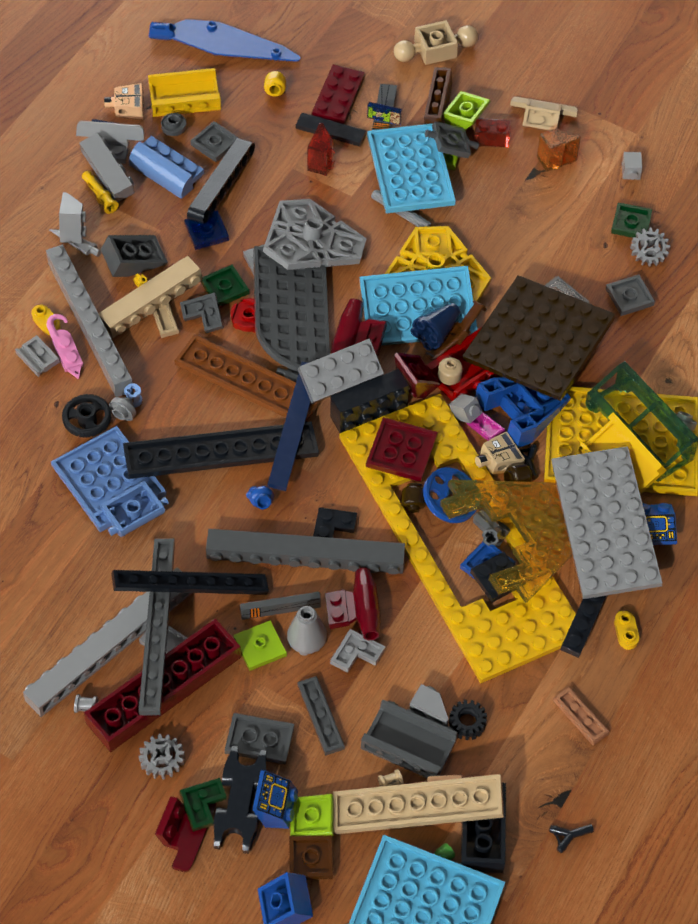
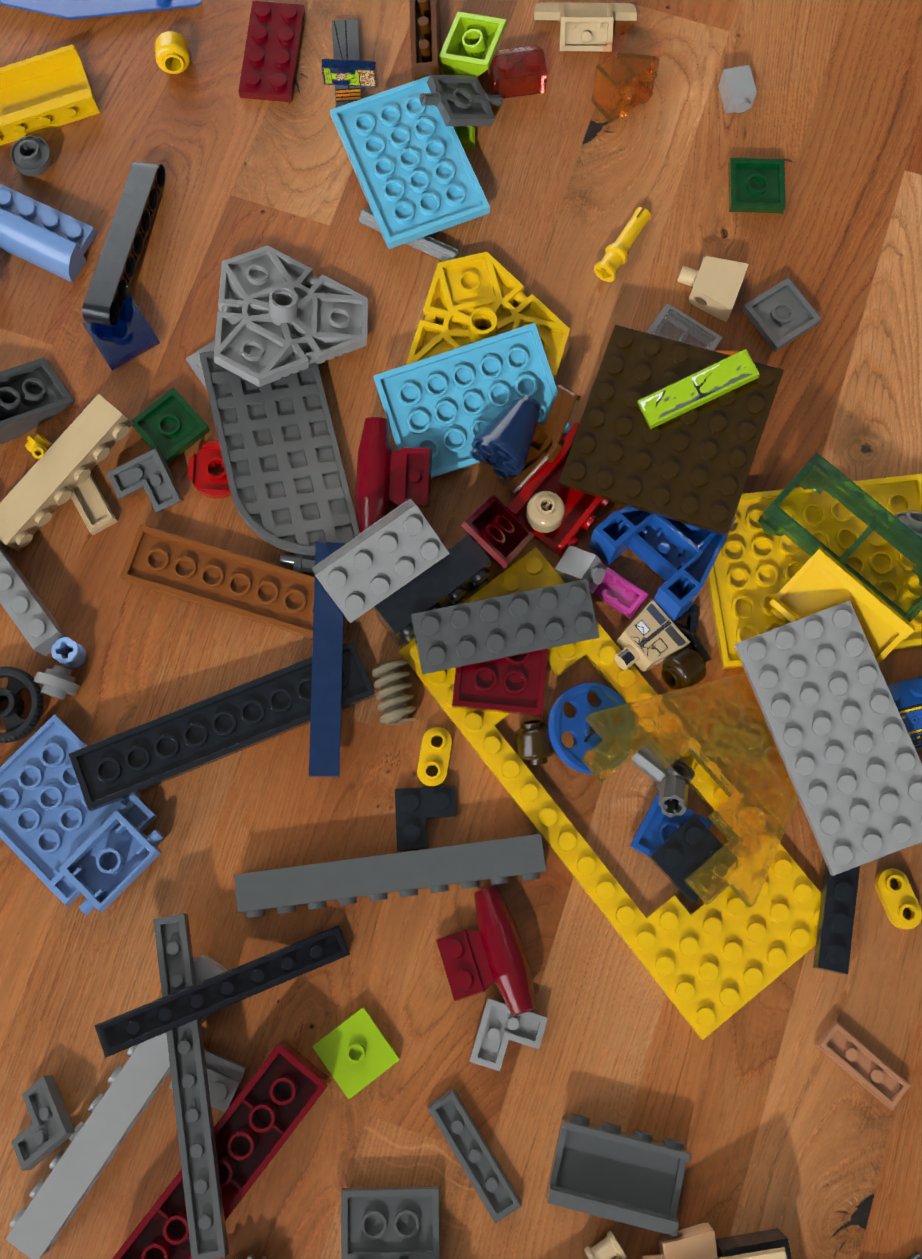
camera: 10 degrees left, 20 degrees up
light grey bush [74,694,98,713] -> none
dark grey plate [190,121,238,162] -> none
dark grey tile [240,592,321,620] -> none
blue animal [246,486,274,509] -> none
light grey cone [287,606,327,656] -> none
black tile [296,113,366,147] -> none
clear red slope [307,123,335,176] -> none
light grey slope [409,684,448,726] -> none
black tyre [449,700,487,740] -> none
light grey gear [630,227,670,267] -> none
none -> dark grey plate [11,1075,75,1171]
none -> dark tan piece [372,660,418,725]
none -> dark grey plate [410,579,600,674]
none -> yellow plate [417,727,452,787]
none -> yellow pin [594,207,651,282]
none -> lime tile [638,349,759,429]
none -> tan torso [677,256,749,322]

